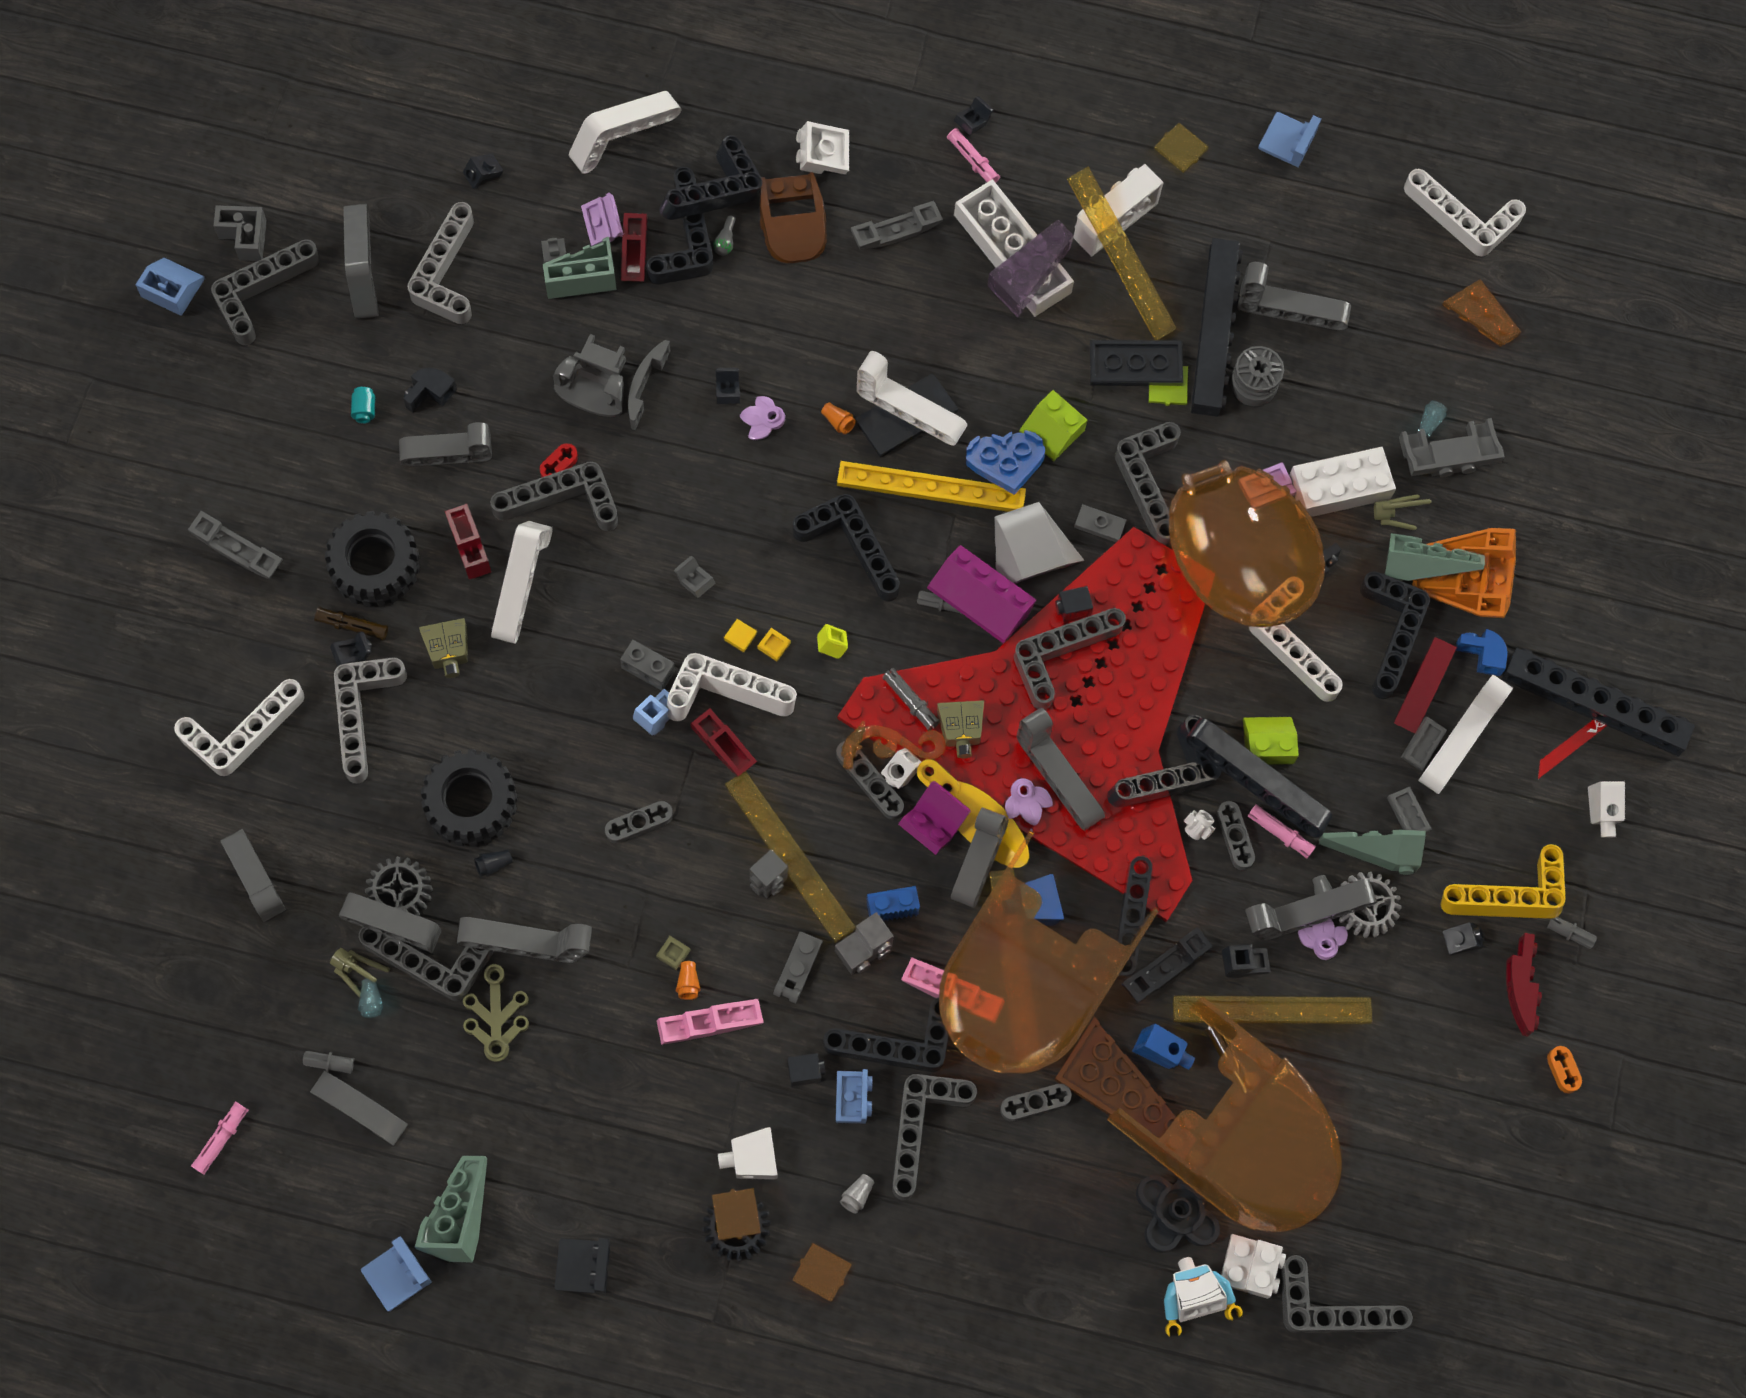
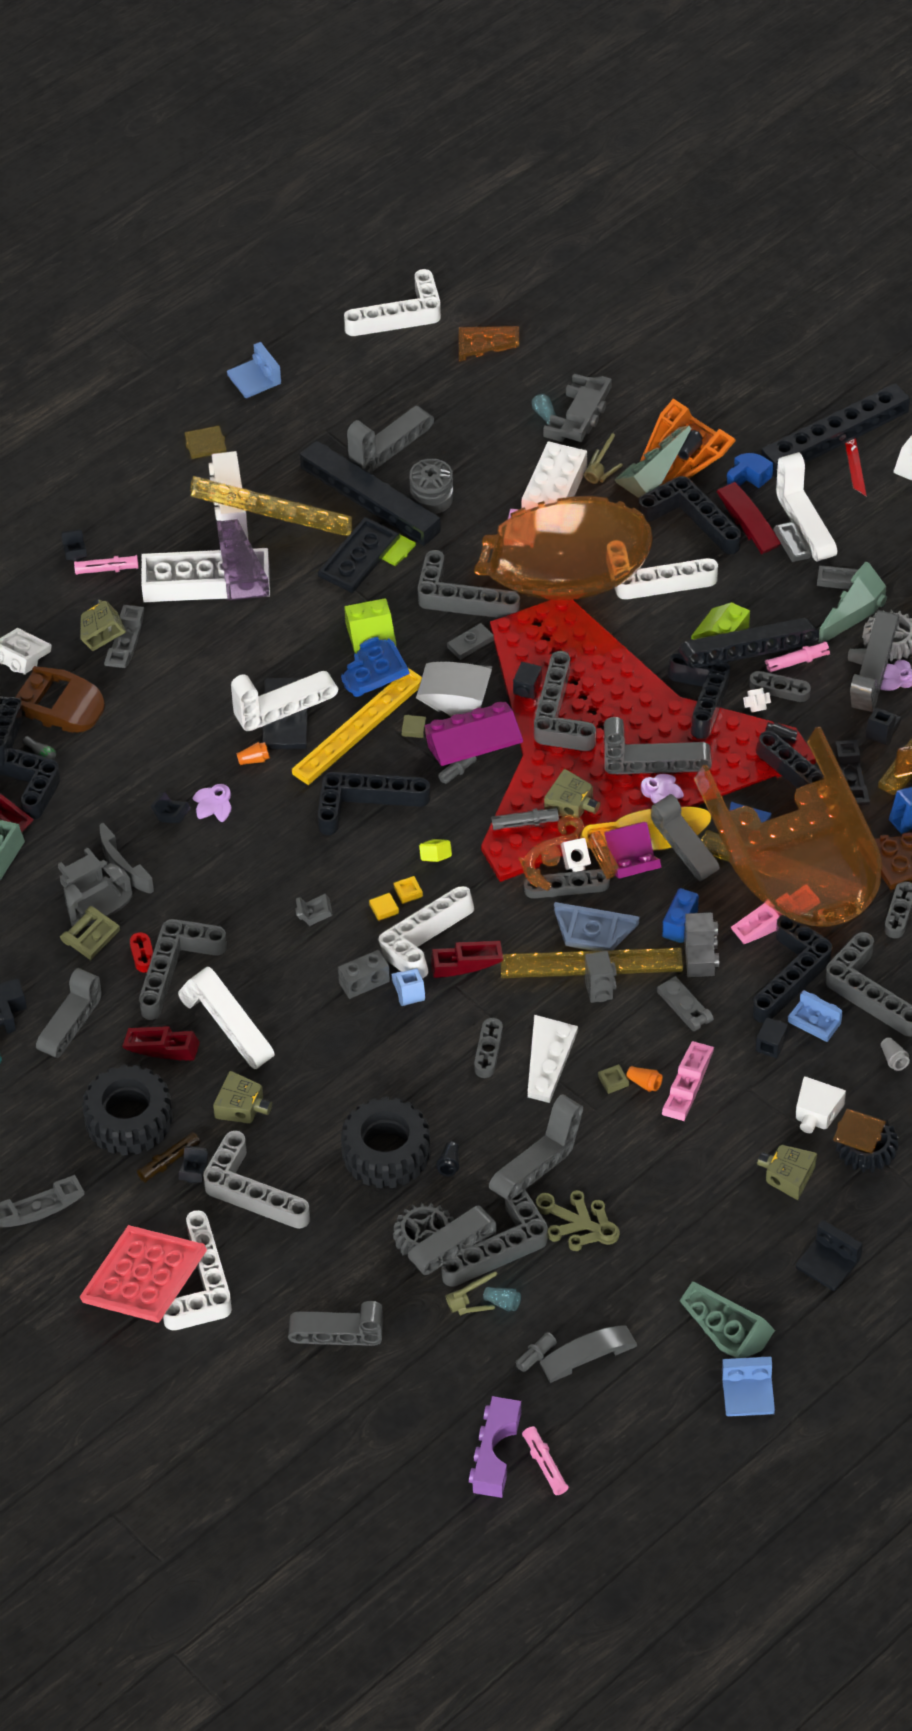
camera: 50 degrees left, 20 degrees down
none -> olive plate [60,906,120,960]
none -> olive torso [80,600,126,651]
none -> coral plate [80,1225,207,1323]
none -> olive tile [402,715,426,738]
none -> medium lavender arch [469,1396,521,1498]
none -> white wing [528,1015,578,1103]
none -> sand blue wing [554,902,639,954]
none -> clear orange tile [587,830,619,880]
none -> black cone [678,430,703,460]
none -> olive torso [757,1145,817,1200]
none -> black cone [765,722,797,744]

